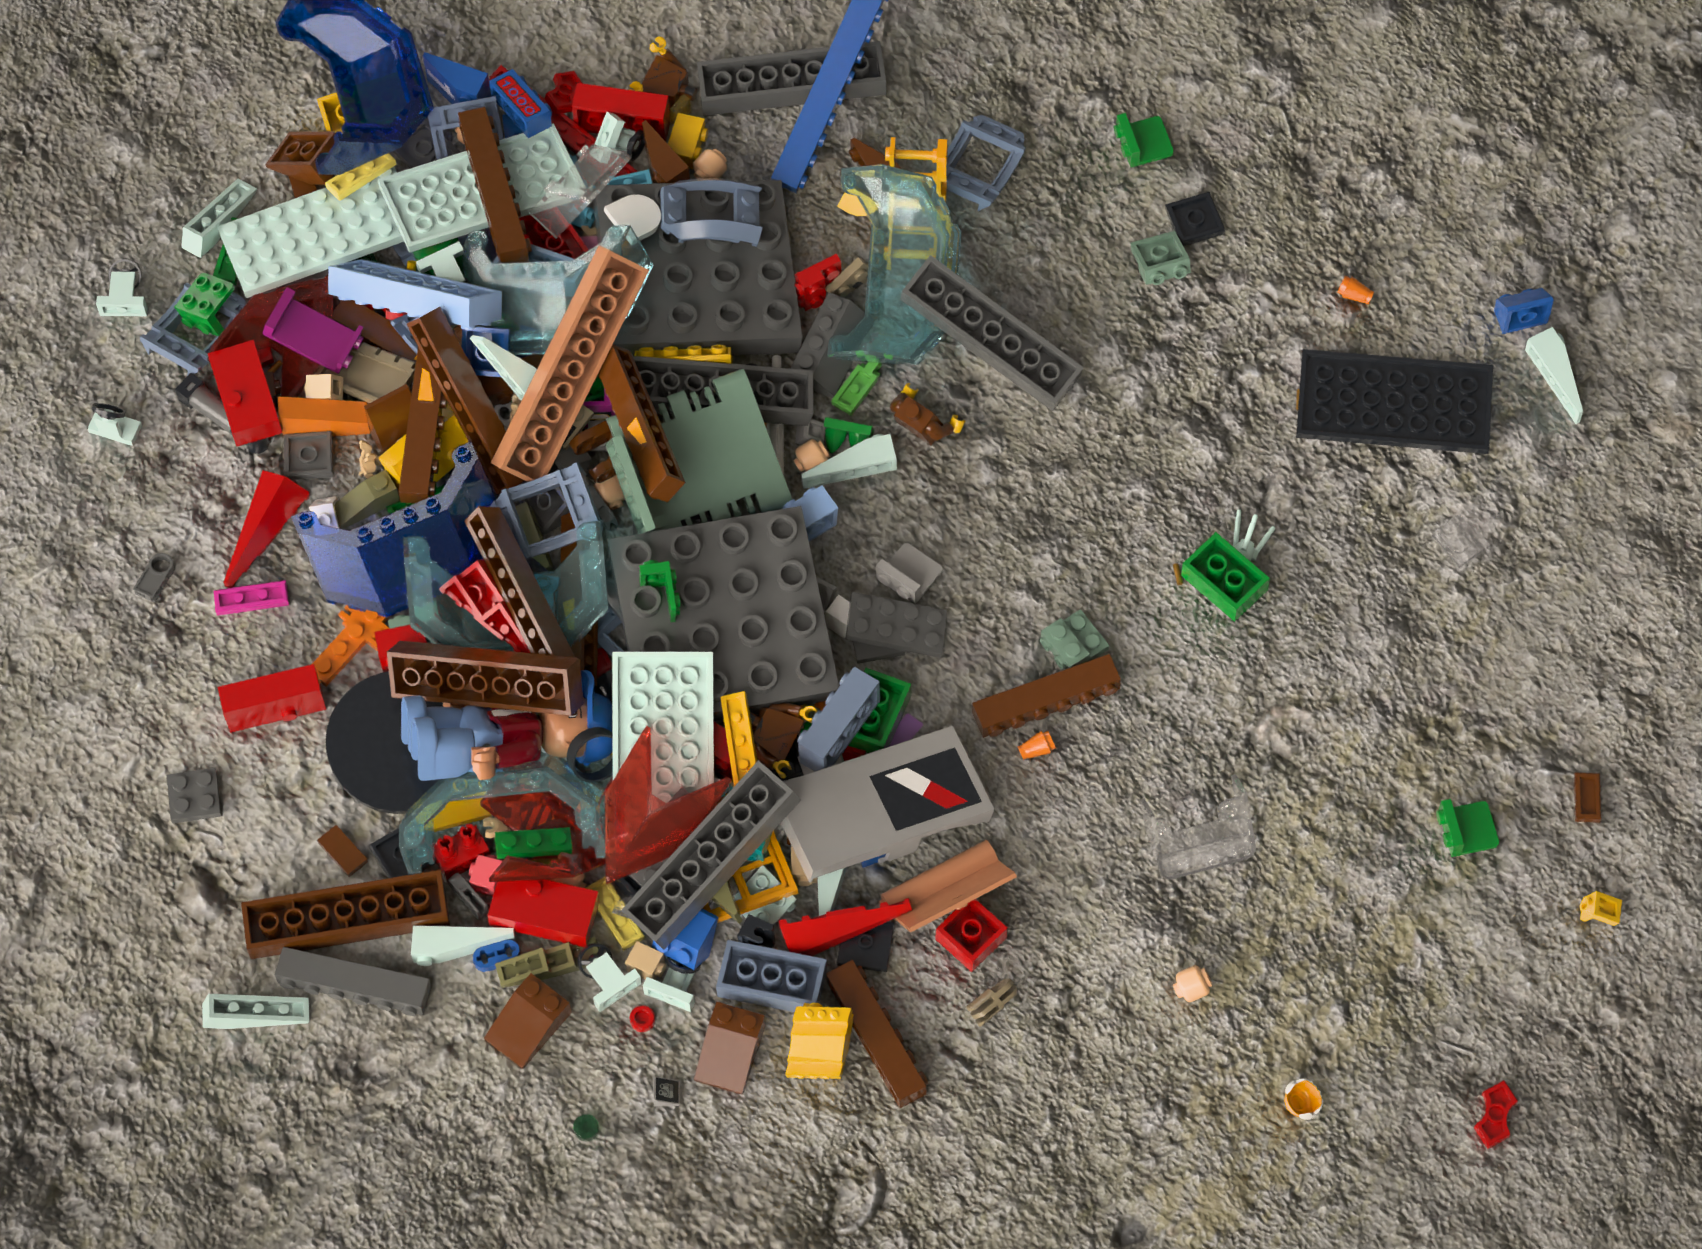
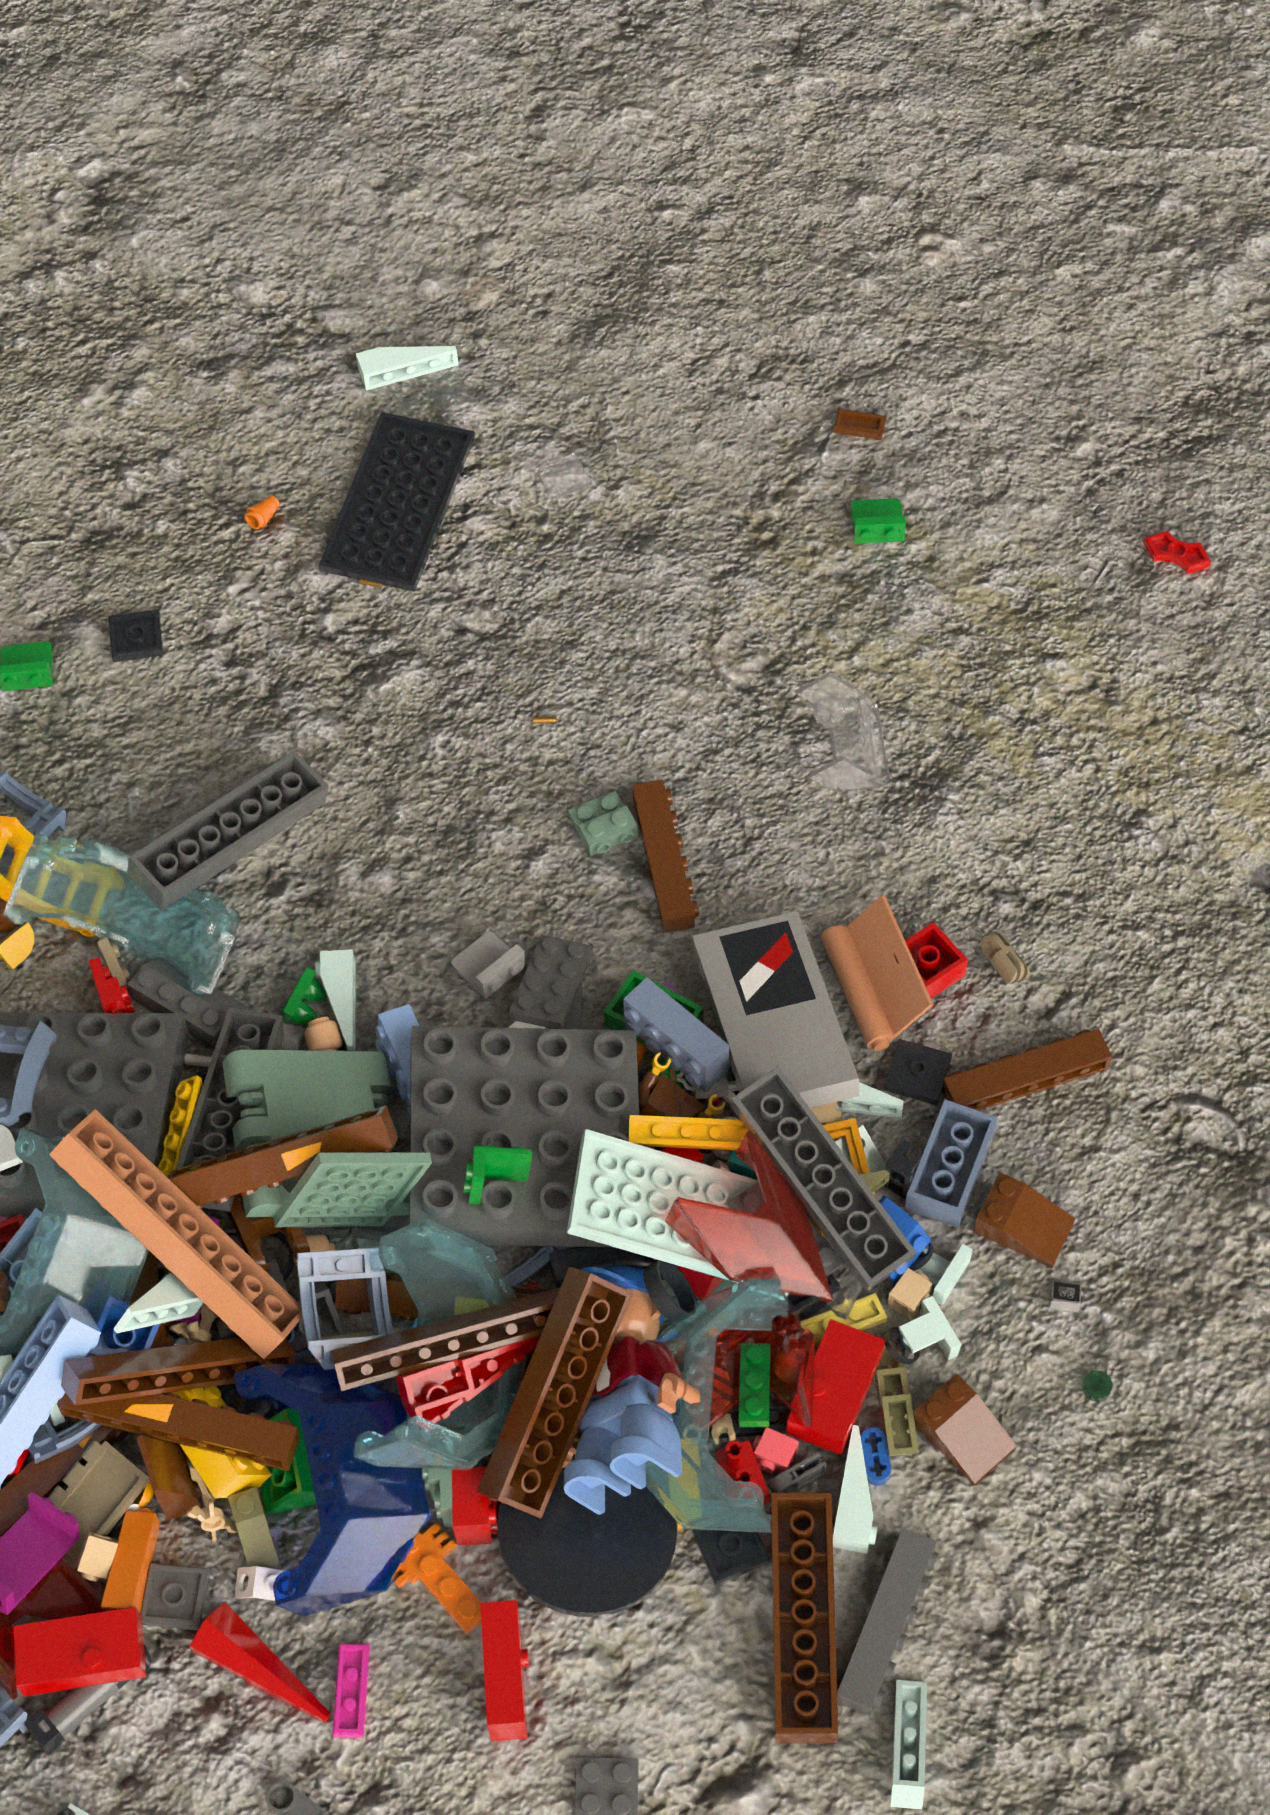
camera: 80 degrees left, 5 degrees down
reddish brown tile [317,825,368,877] -> none
red tile [630,1005,655,1032] -> none
red wedge [779,898,913,956] -> none
yellow slope [785,1003,854,1079] -> none
bright green hinge [831,355,882,416] -> none
reddish brown torso [890,383,965,446] -> none
orange cone [1018,731,1056,760] -> none
sand green plate [1130,231,1191,285] -> none
light nougat head [1173,965,1213,1003] -> none
green brick [1181,532,1270,622] -> none
light aqua plant [1233,509,1275,561] -> none
light orange hair [1284,1078,1324,1120] -> none
blue slope [1494,288,1554,334] -> none
yellow bracket [1580,891,1622,926] -> none

